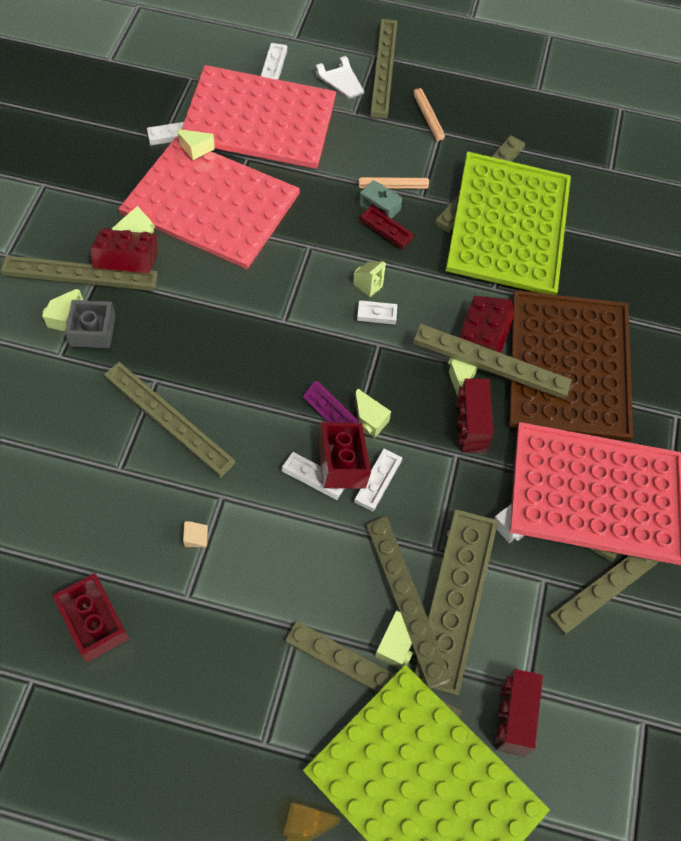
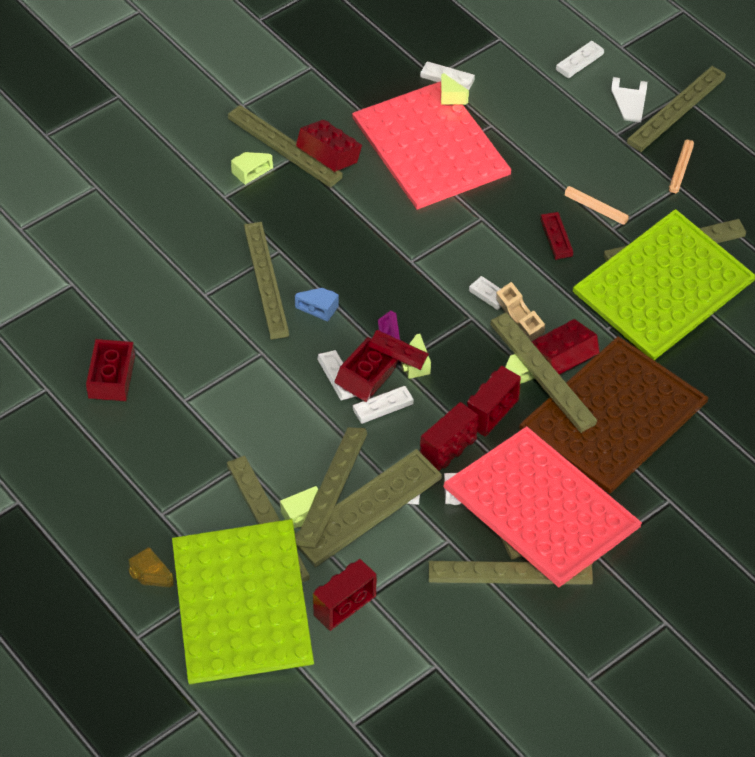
camera: 40 degrees right, 10 degrees down
dark grey brick [65,300,116,348] -> none
yellowish green slope [112,206,156,234] -> none
coral plate [181,65,336,169] -> none
tan slope [183,521,208,547] -> none
yellowish green slope [354,261,386,297] -> none
sand green brick [359,180,402,219] -> none
none -> medium blue slope [295,288,339,322]
none -> dark red plate [369,330,429,370]
none -> dark red brick [420,402,478,471]
none -> tan arch [496,282,545,341]

